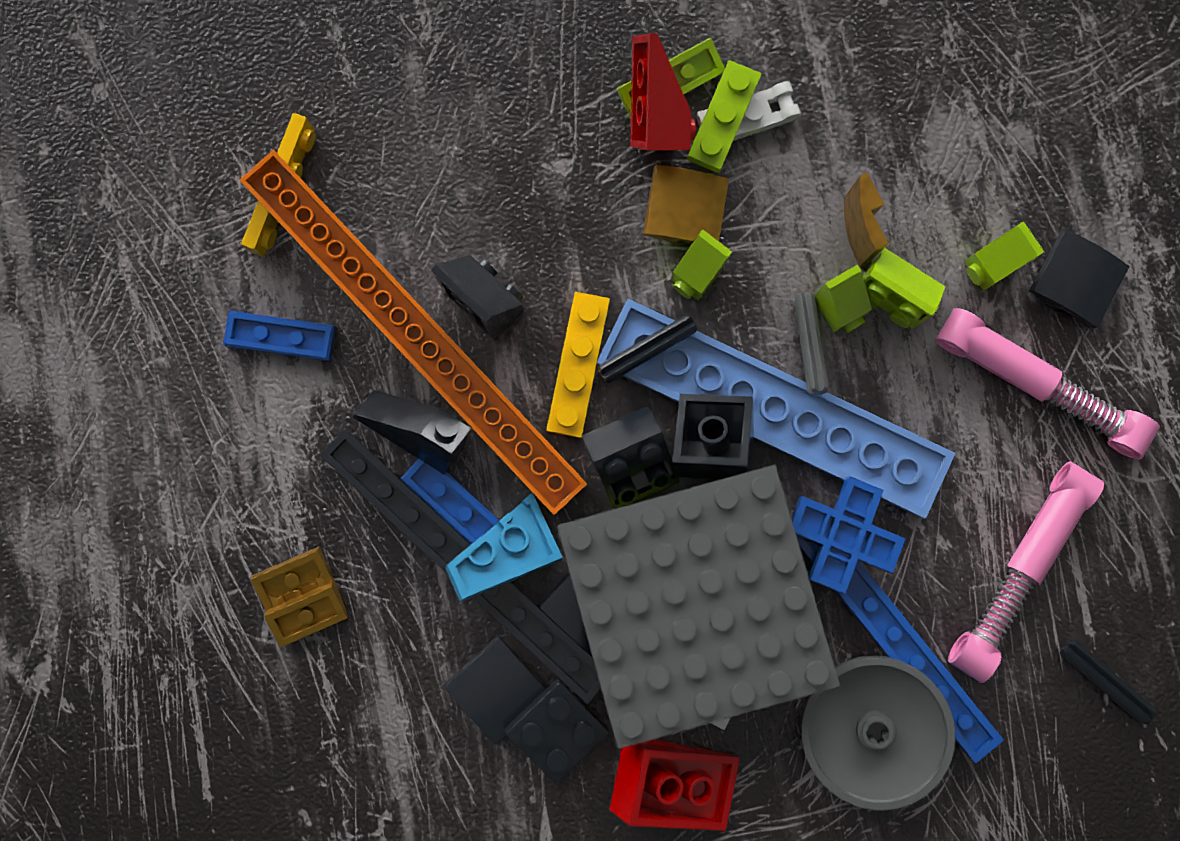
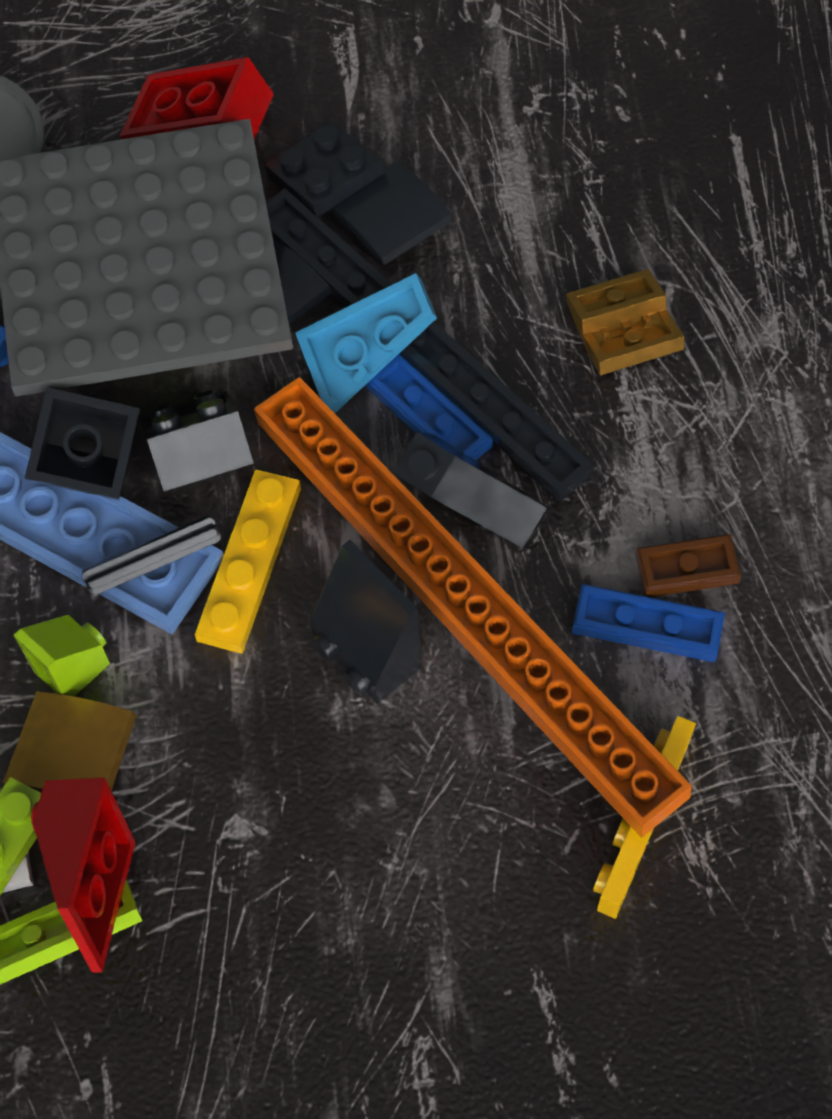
camera: 175 degrees left, 20 degrees down
none -> reddish brown plate [635,534,742,597]

